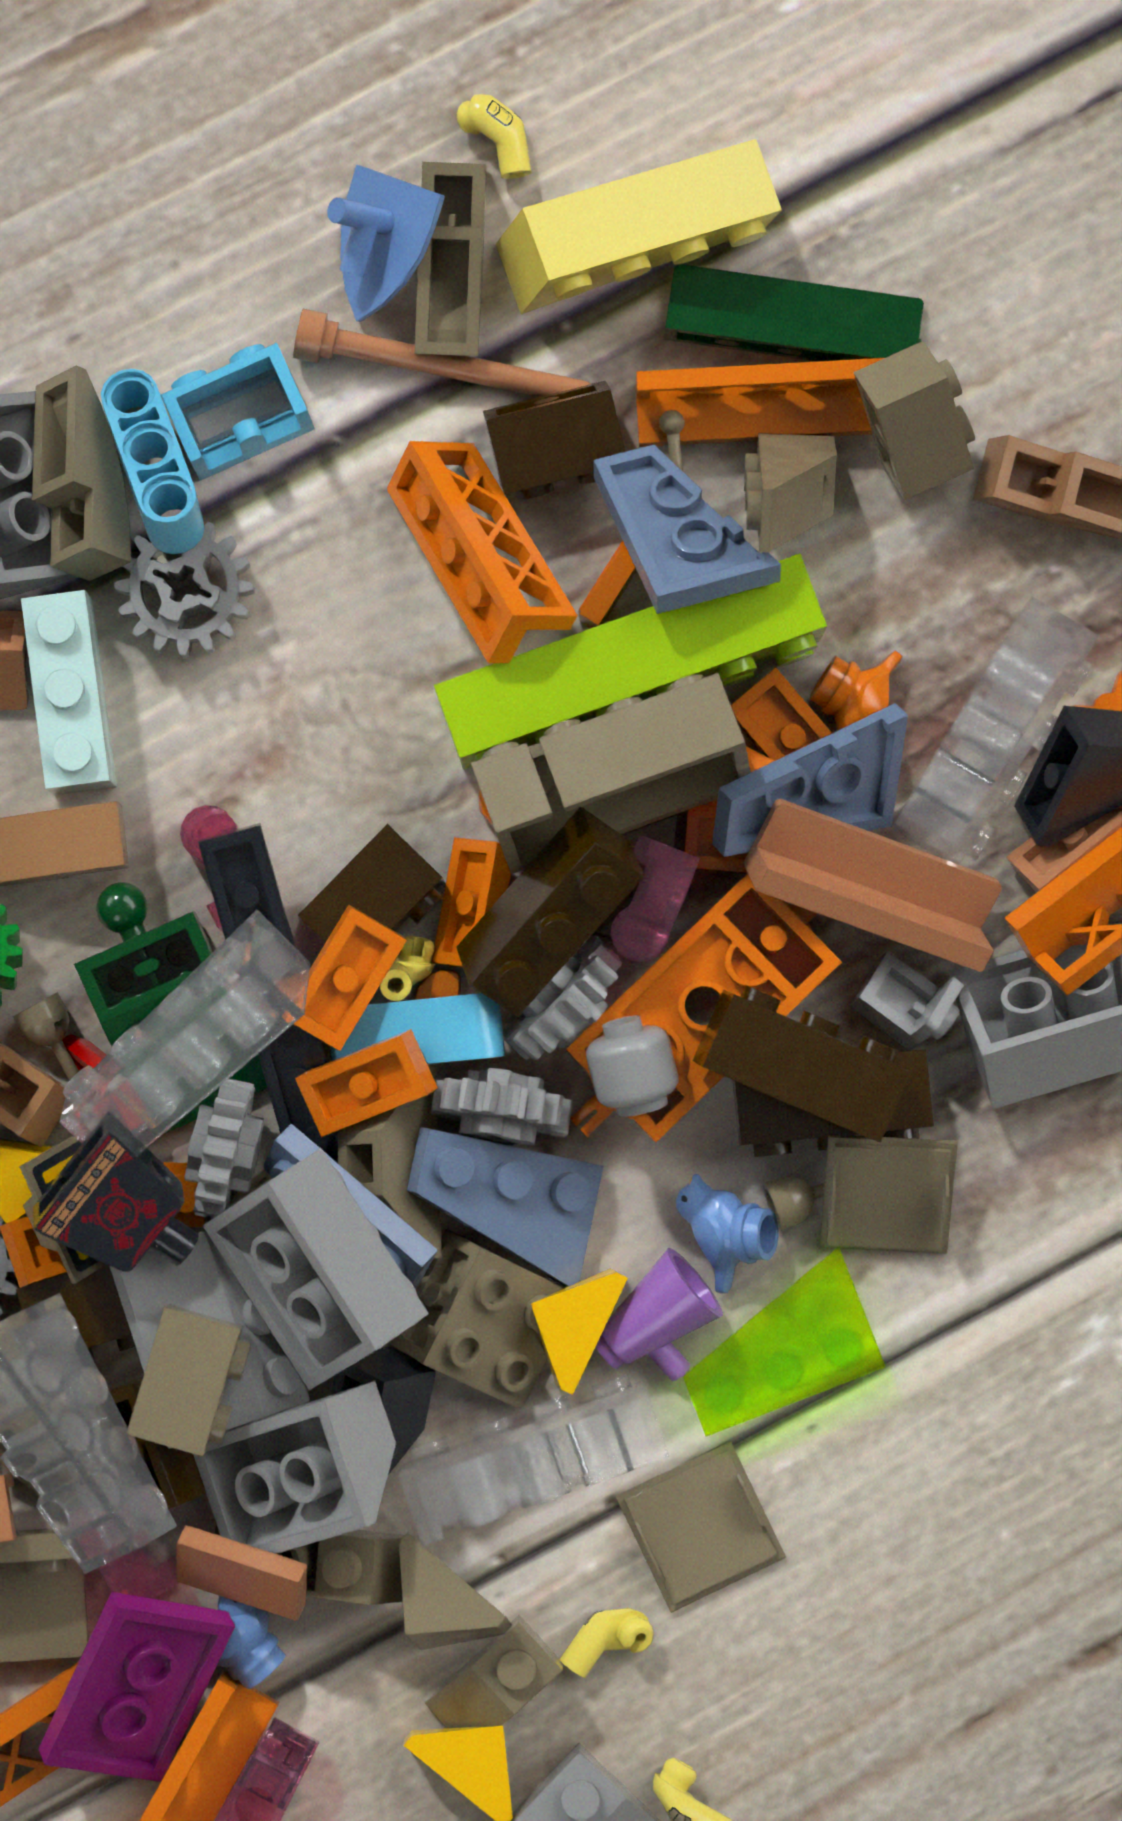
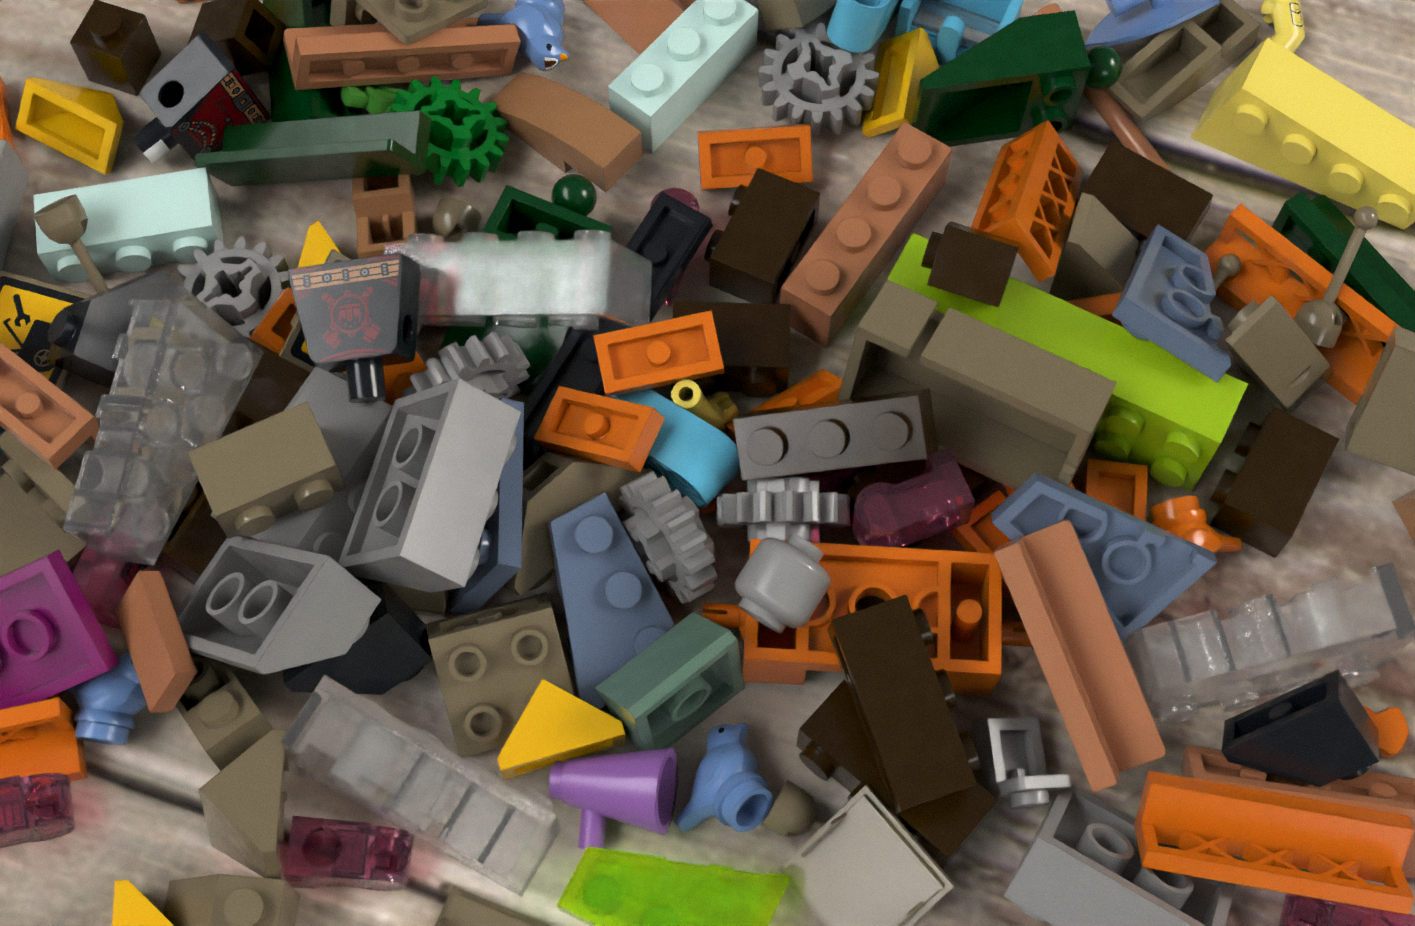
camera: 45 degrees right, 20 degrees down
none -> clear pink leg [284,816,414,891]
none -> sand green slope [595,612,744,751]
none -> orange plate [697,124,813,190]
none -> dark brown brick [704,168,820,304]
none -> nougat brick [780,122,953,349]
none -> yellow slope [861,27,939,138]
none -> dark green slope [912,10,1122,147]
none -> dark brown brick [921,221,1021,307]
none -> dark tan slope [1049,192,1139,301]
none -> dark brown brick [1209,406,1339,558]
none -> dark tan hinge [1294,206,1378,348]

